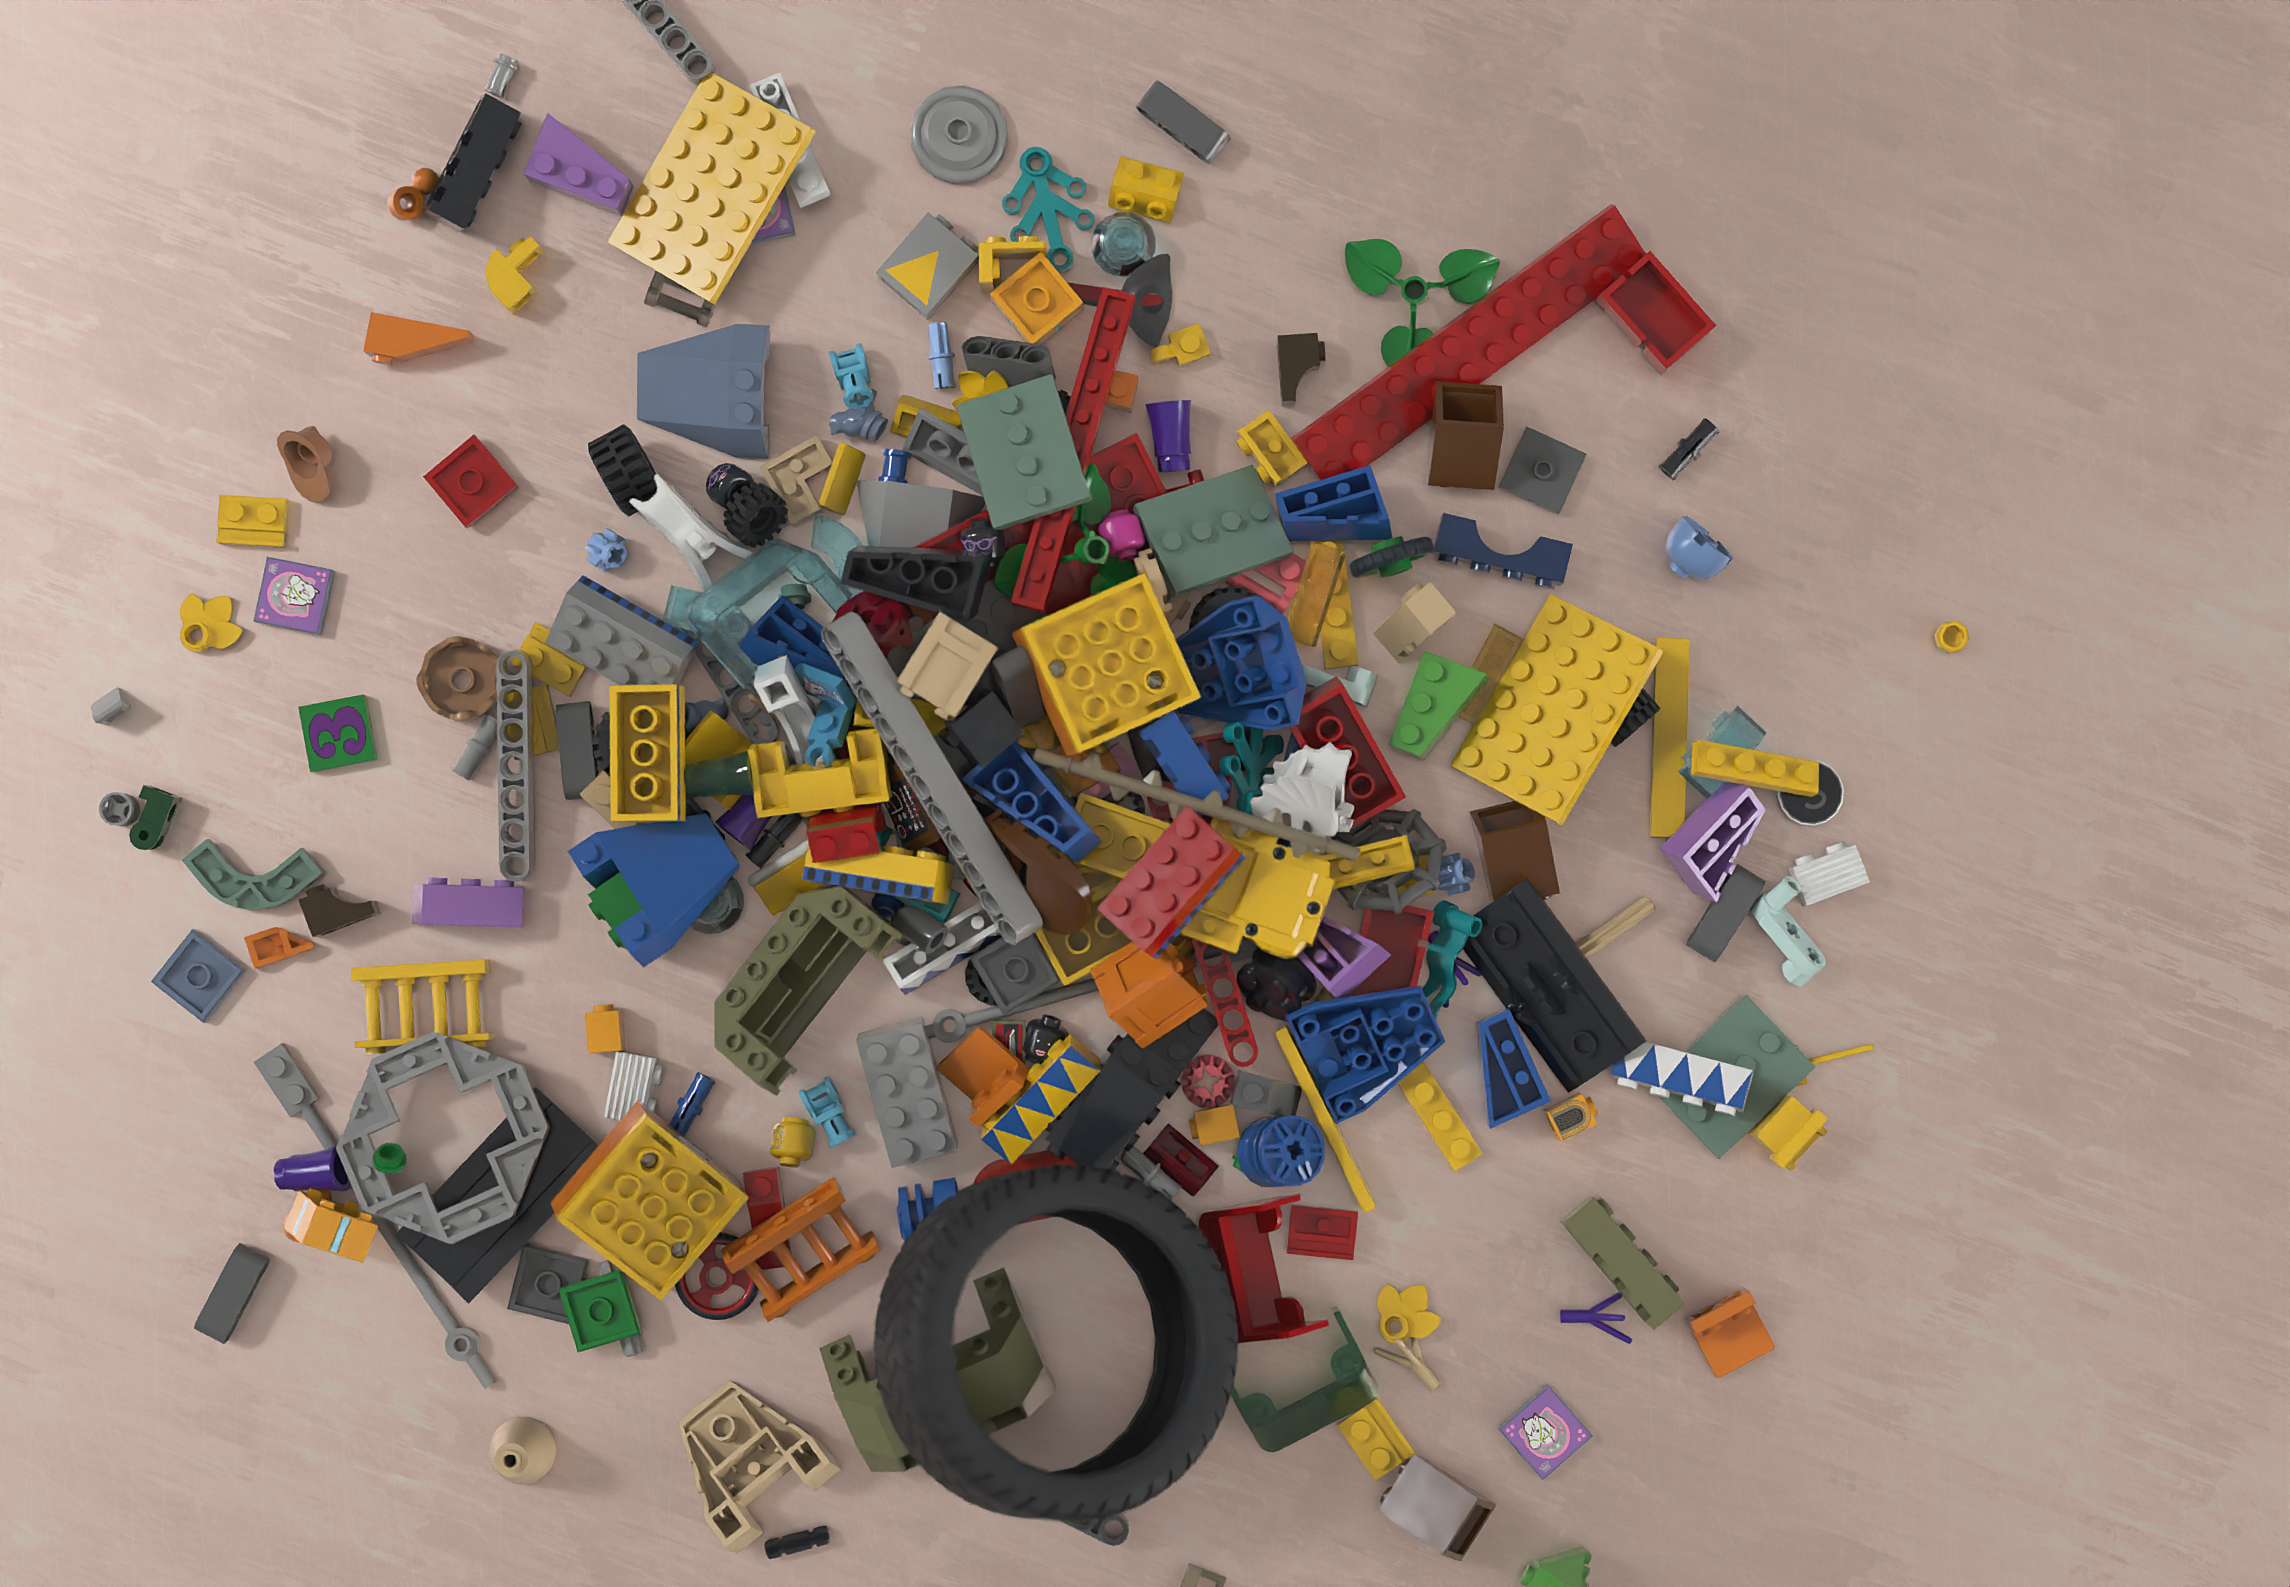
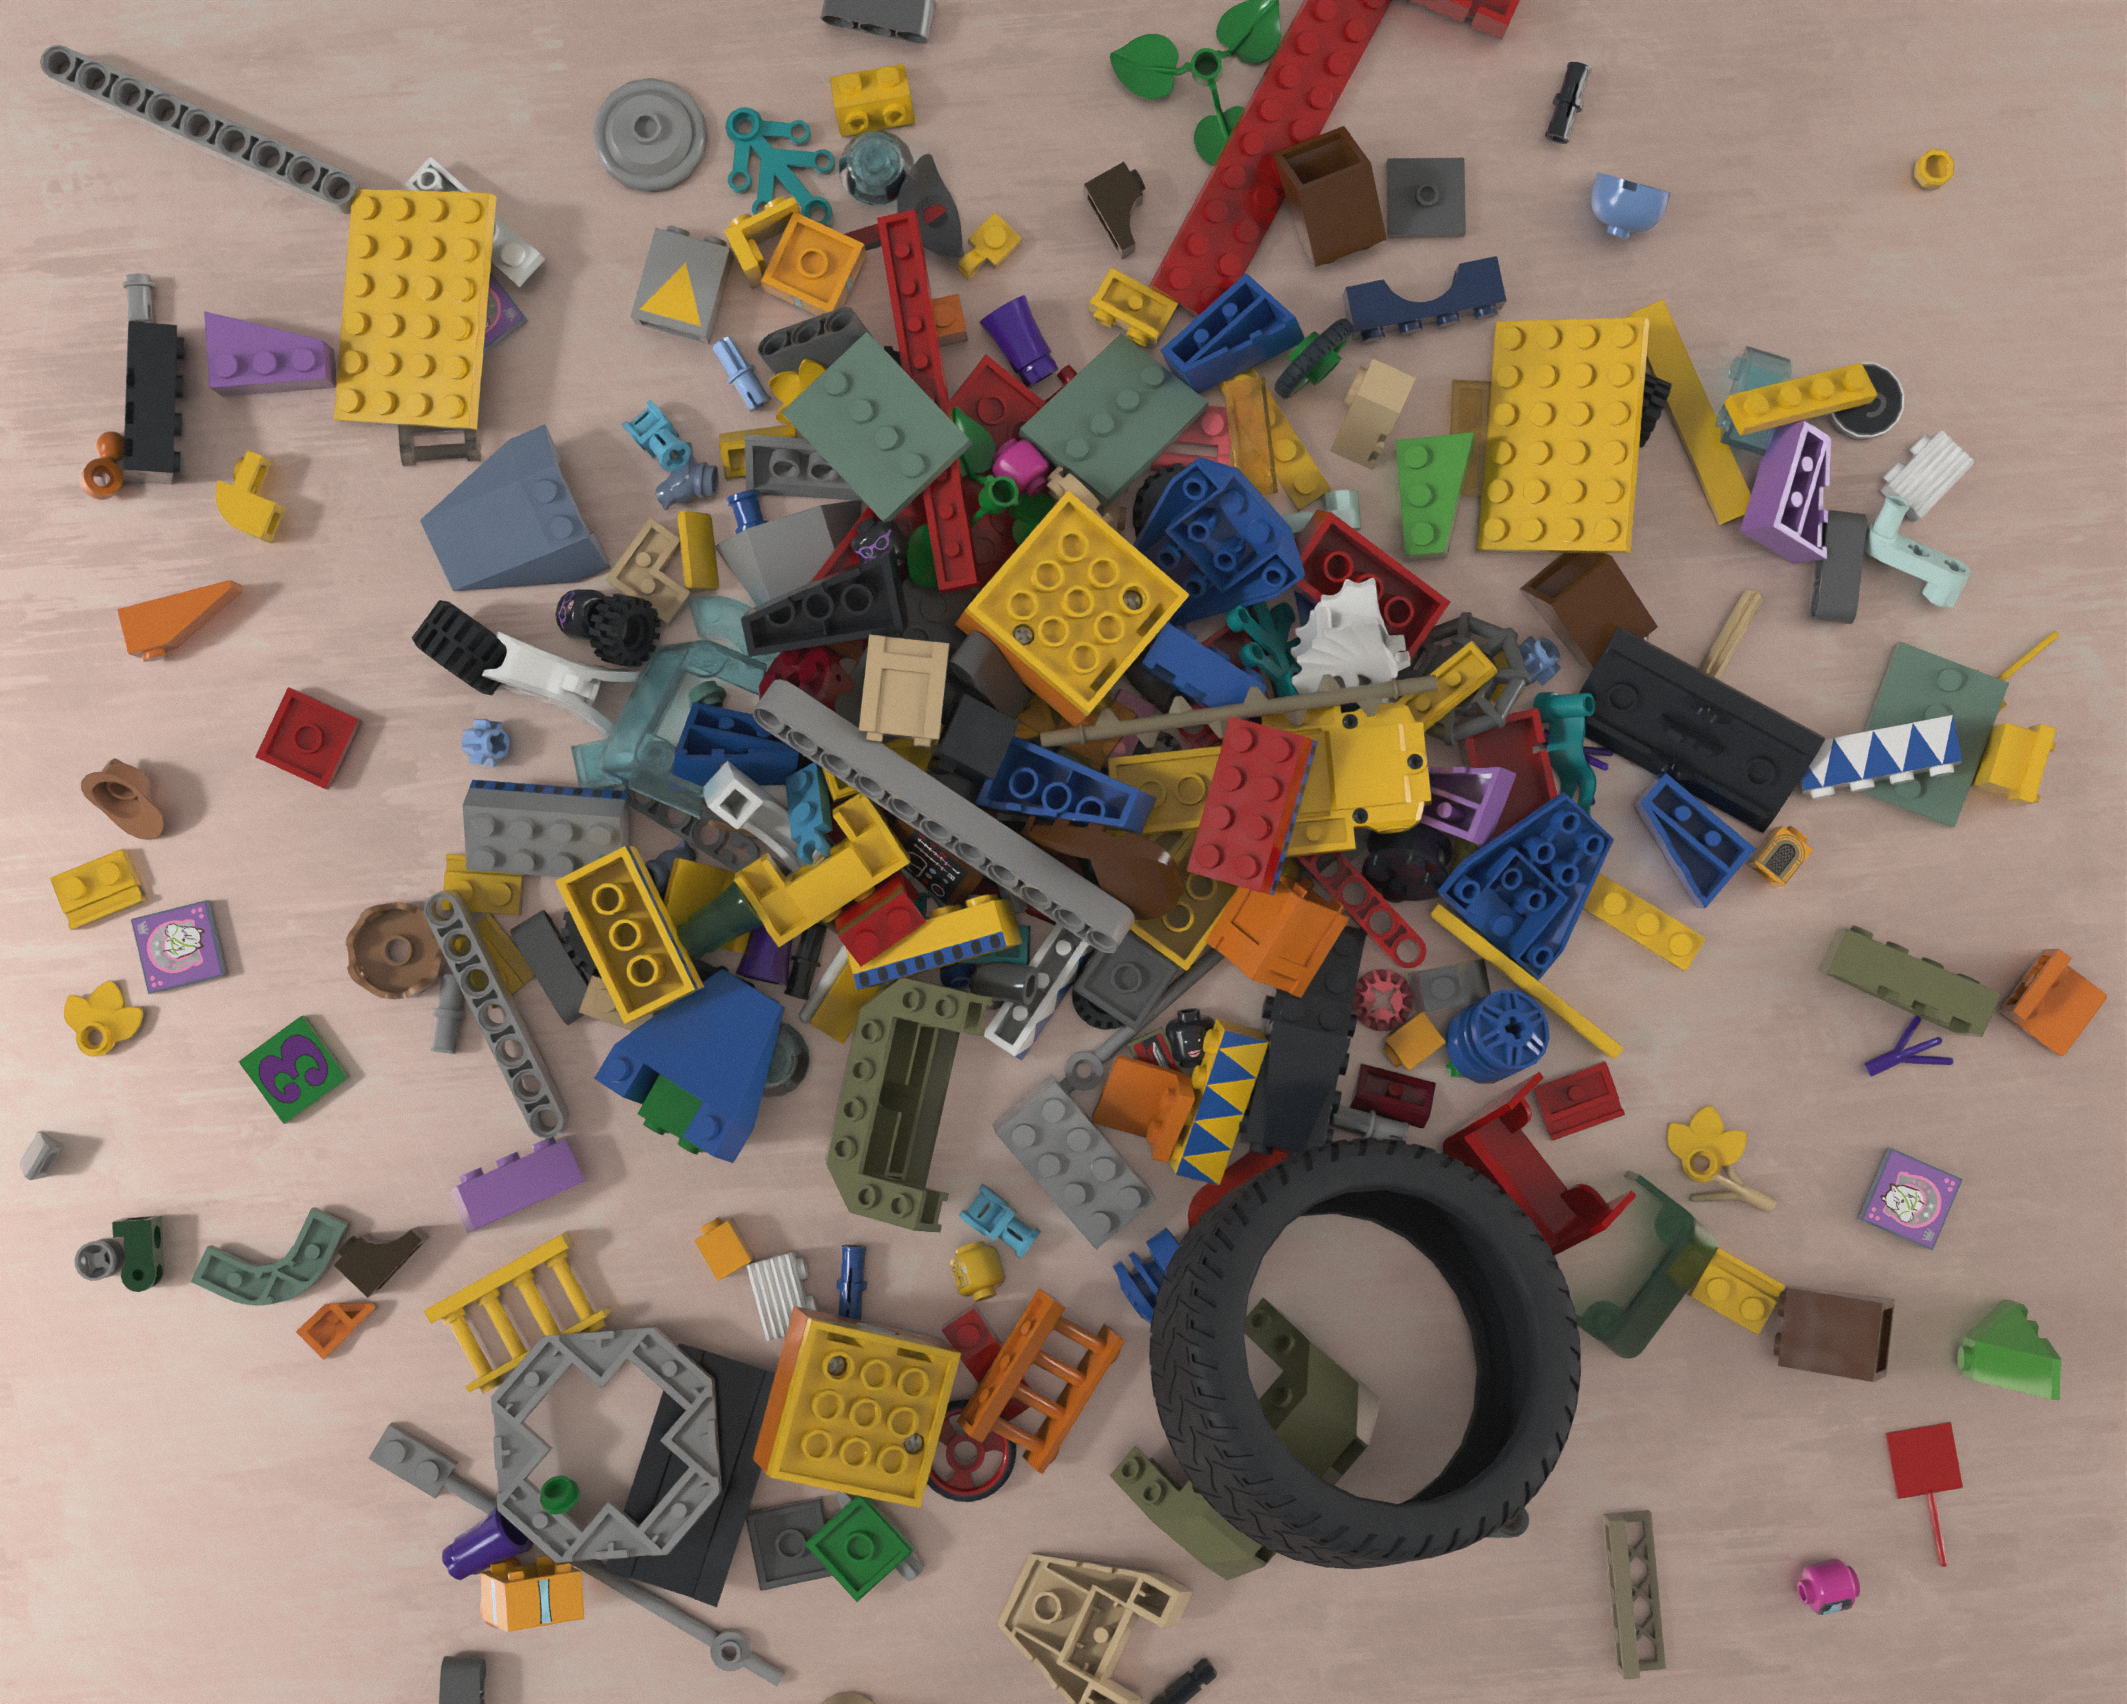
camera: 25 degrees left, 0 degrees up
sand blue tile [151,929,247,1023] -> none
dark azure tile [794,663,857,710] -> none

